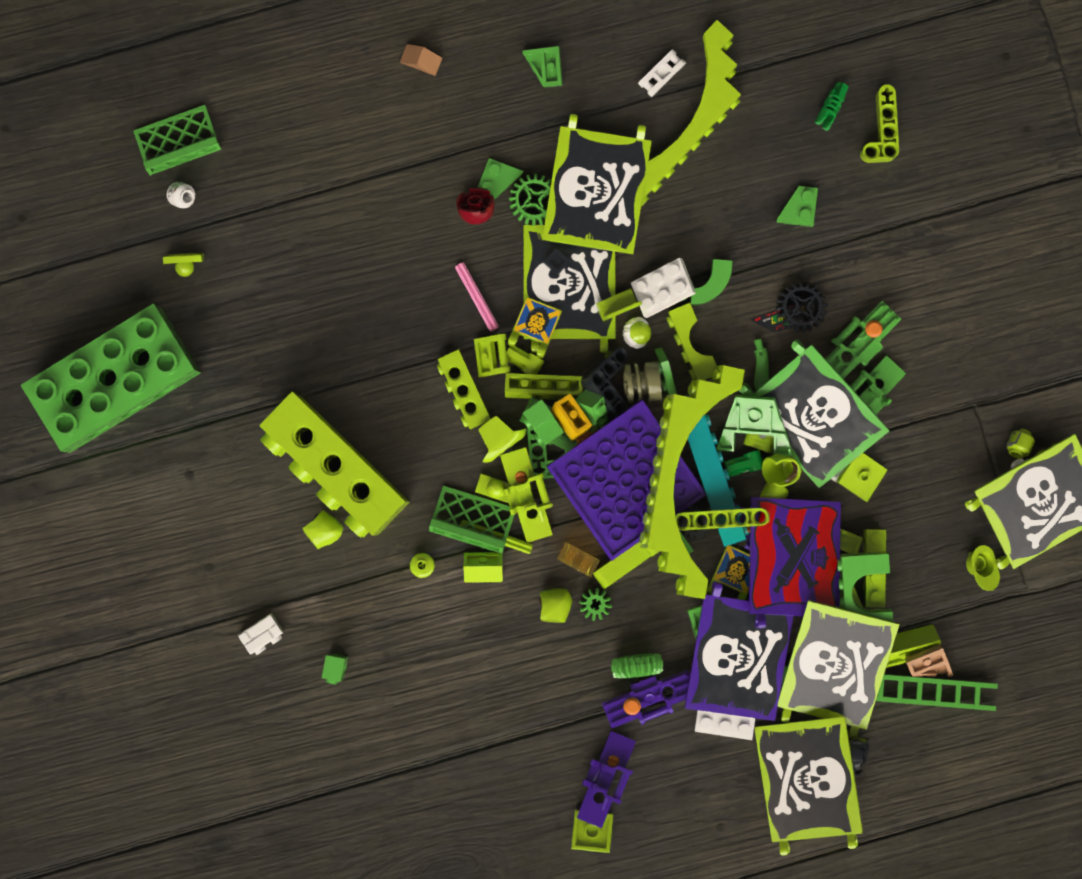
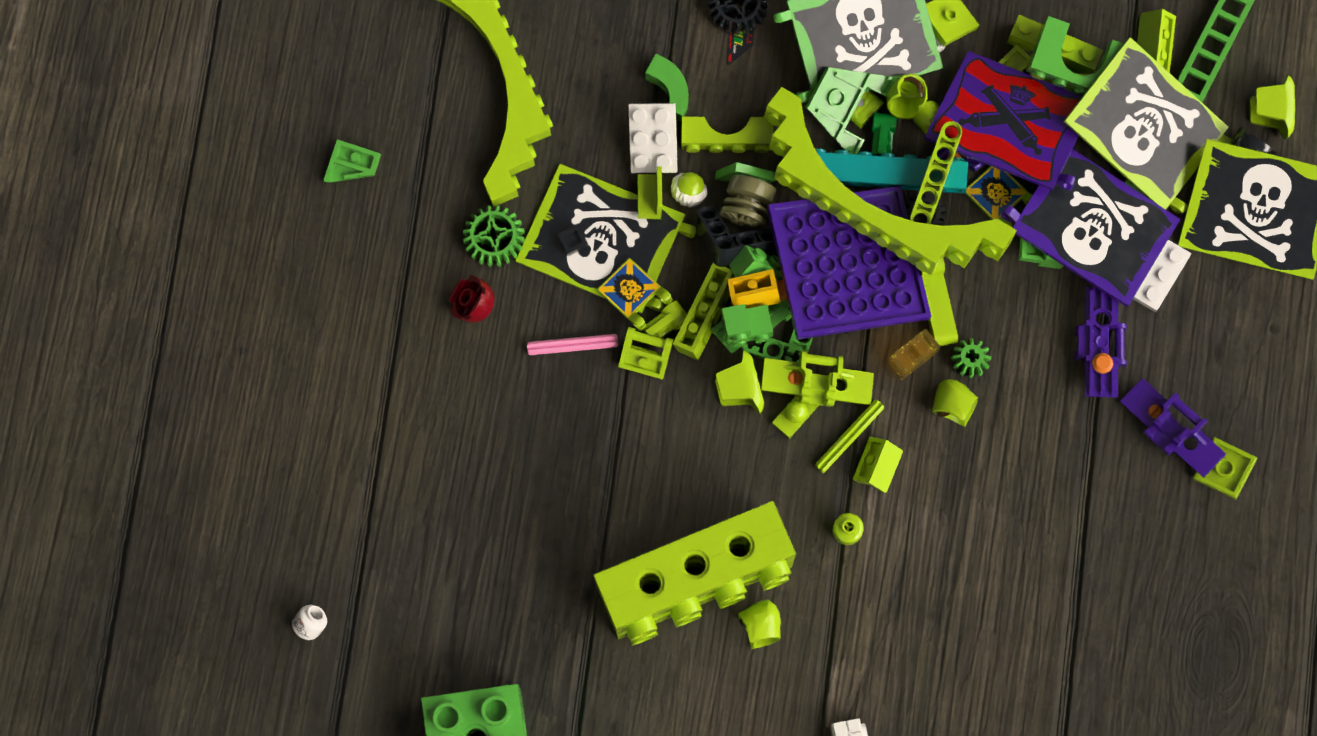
camera: 65 degrees left, 10 degrees down
bright green fence [134,105,221,175] -> none
lime tile [163,252,204,277] -> none
bright green brick [322,653,349,684] -> none
medium nougat slope [400,44,442,76] -> none
bright green fence [429,486,514,554] -> none
lime brick [436,350,491,430] -> none
bright green wing [477,158,523,200] -> none
flag [542,114,651,254] -> none
bright green gear [611,653,663,678] -> none
white plate [638,49,686,97] -> none
bright green piece [754,339,769,391] -> none
medium nougat wing [905,644,954,677] -> none
none -> lime piece [1250,75,1295,140]

